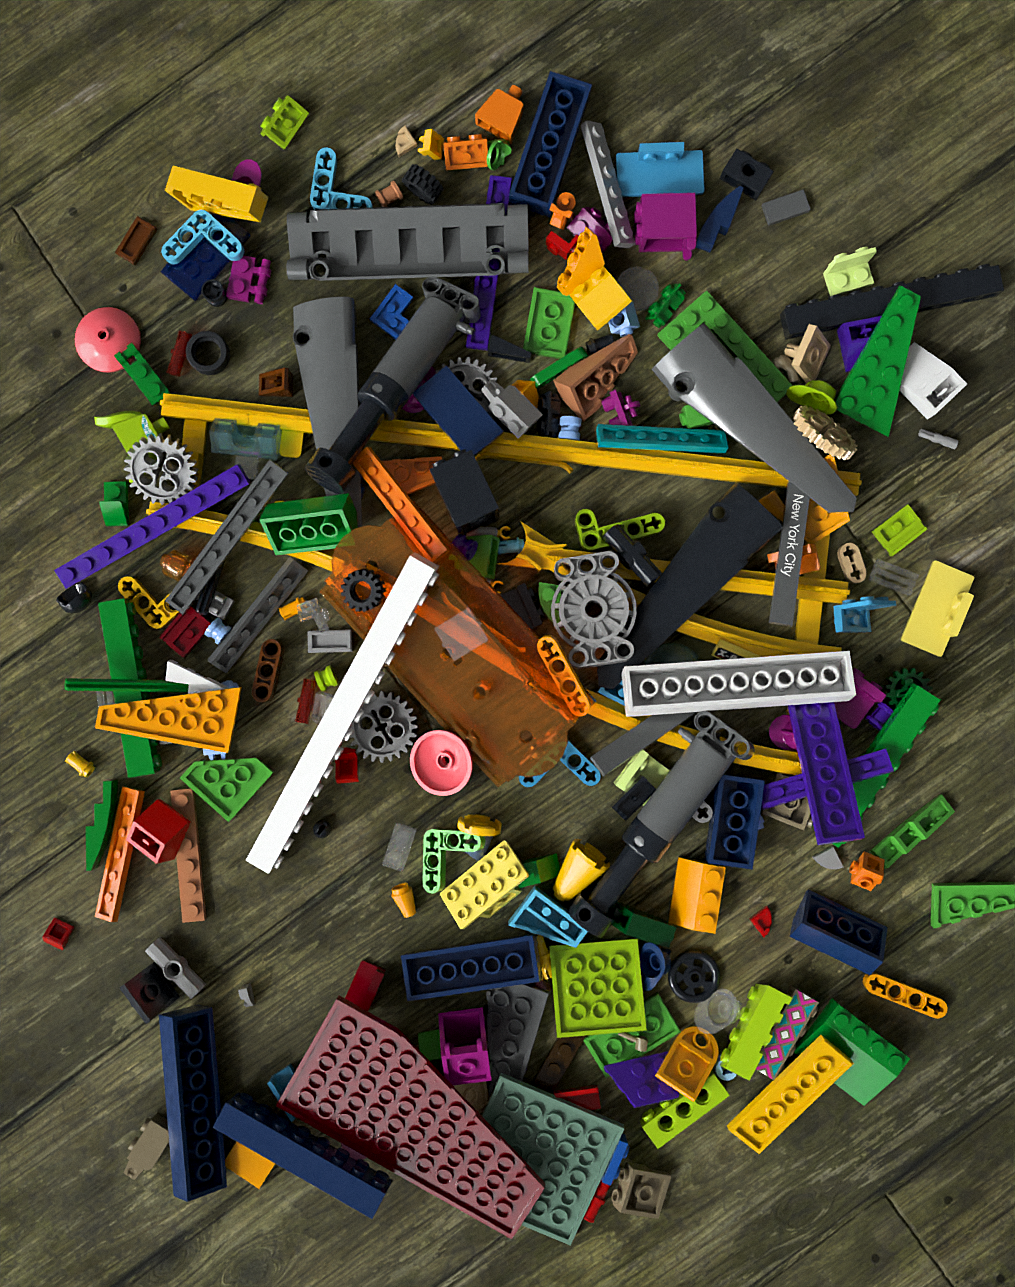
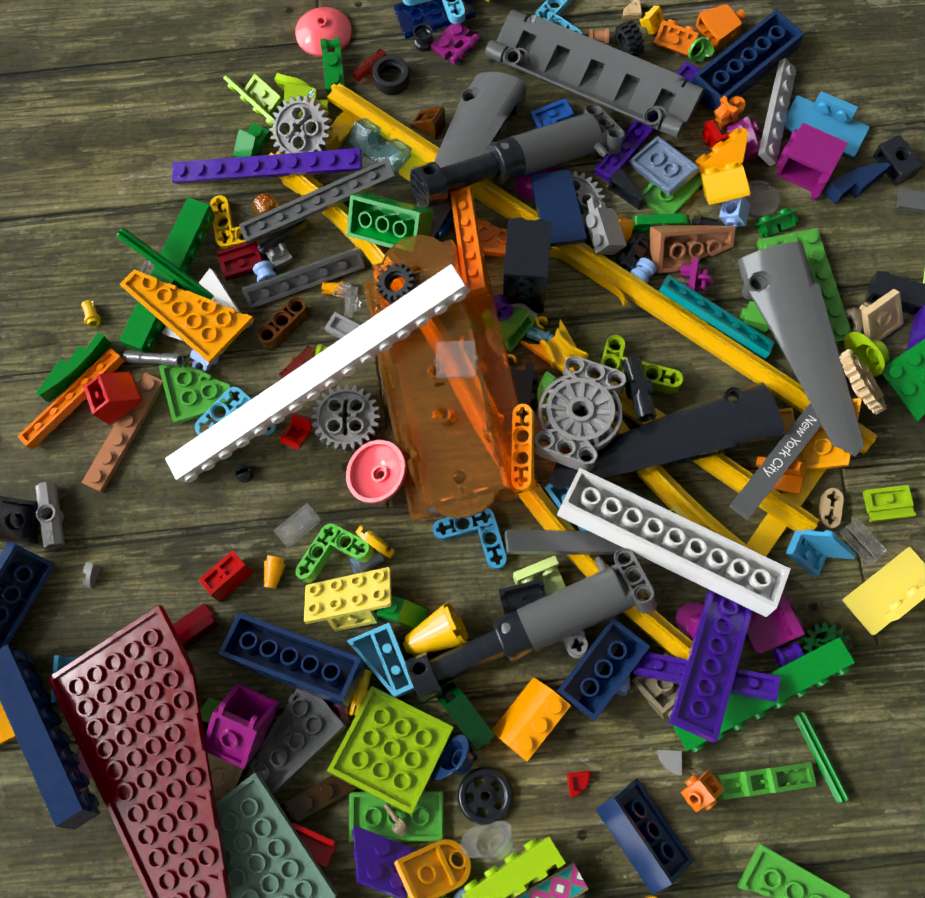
camera: 35 degrees right, 15 degrees down
black hair [56,582,92,613] -> none
none -> dark grey piece [123,350,184,367]
none -> medium azure beam [195,387,276,435]
none -> red hinge [198,550,253,603]
none -> lime bracket [223,73,284,127]
none -> sand blue tile [628,136,700,197]
none -> green axle [794,712,850,803]

